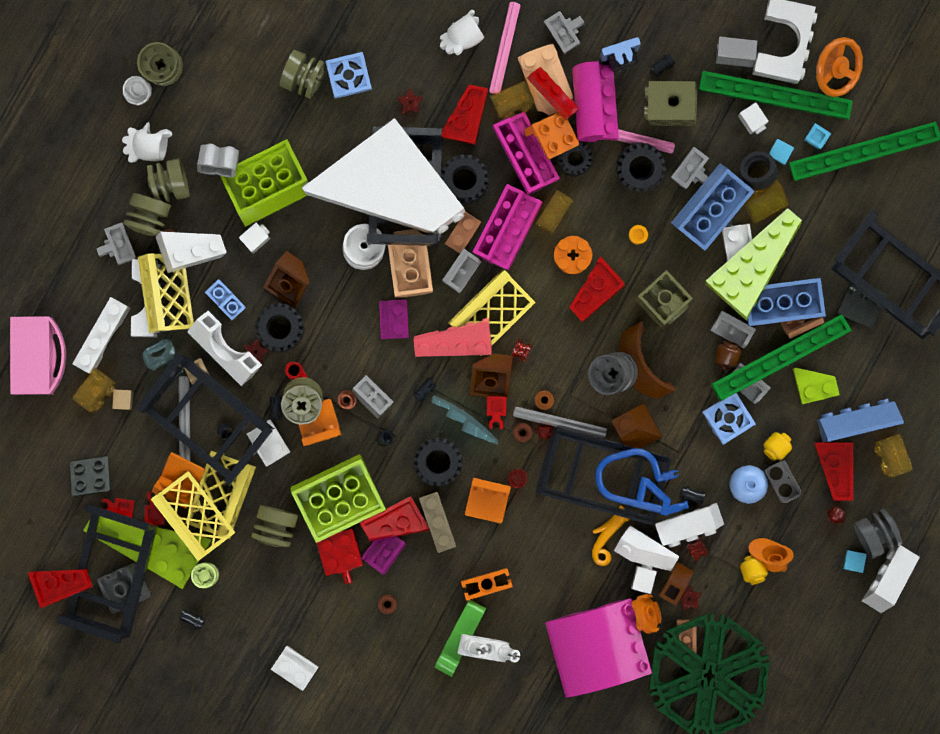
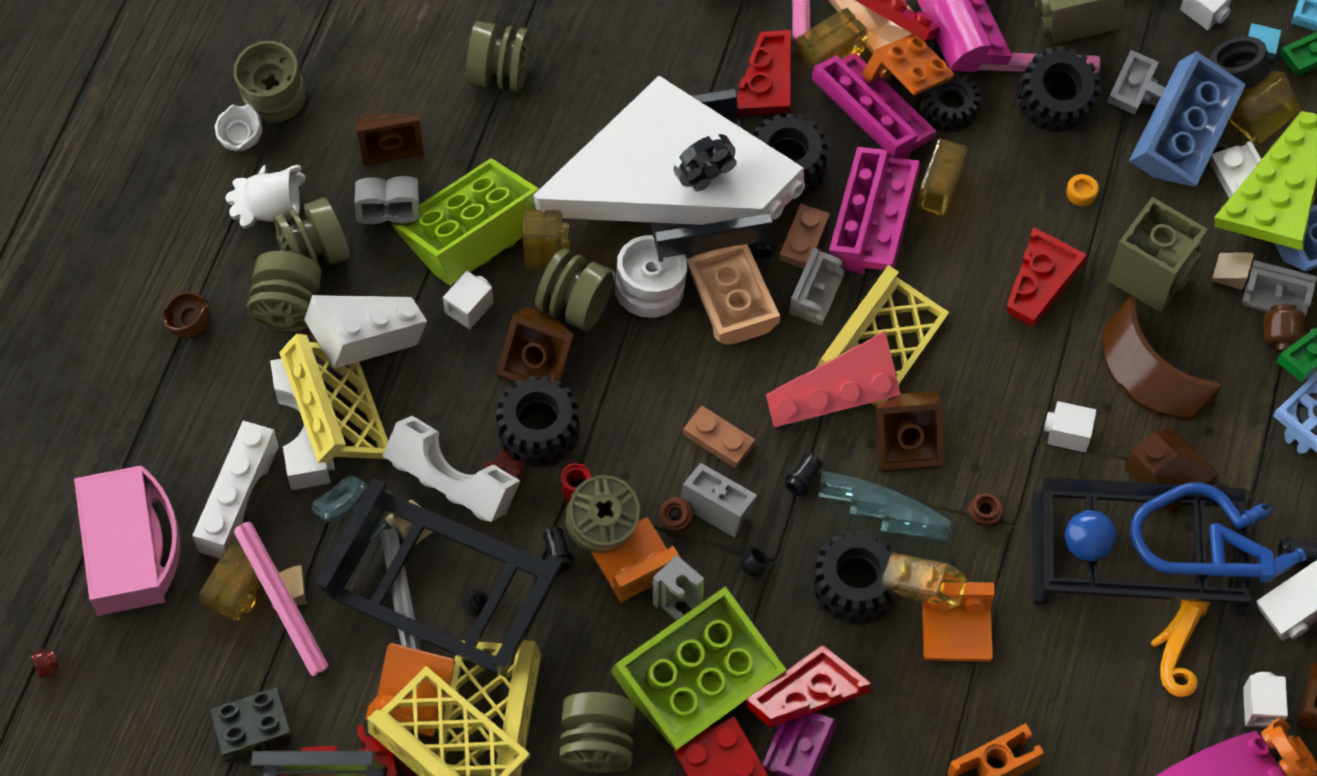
camera: 15 degrees left, 25 degrees down
light grey hinge [96,222,137,265] -> none
light blue slope [205,279,246,320] -> none
white plate [247,420,290,467] -> none
light blue piece [326,52,372,99] -> none
magenta plate [379,300,409,340] -> none
clear red plate [398,90,423,113] -> none
dark tan brick [419,492,456,553] -> none
red plate [487,396,507,429] -> none
clear red wheel [508,469,527,488] -> none
clear red wheel [511,339,532,362] -> none
light grey axle [513,407,607,438] -> none
dark orange plate [535,391,554,410] -> none
clear red plate [535,426,554,439] -> none
orange plate [554,236,592,275] -> none
dark grey wheel [588,352,638,395] -> none
white slope [614,526,679,571] -> none
none -> reddish brown hair [161,292,211,339]
none -> bright pink axle [234,522,328,676]
none -> reddish brown slope [355,113,424,165]
none -> clear yellow brick [523,210,570,270]
none -> olive wheel [535,248,615,332]
none -> light grey hinge [653,555,704,620]
none -> black plate [673,134,737,192]
none -> nougat plate [683,406,755,469]
none -> clear yellow brick [882,553,967,608]
none -> white brick [1044,401,1096,453]
none -> blue hair [1065,510,1117,562]
none -> tan slope [1212,252,1254,290]

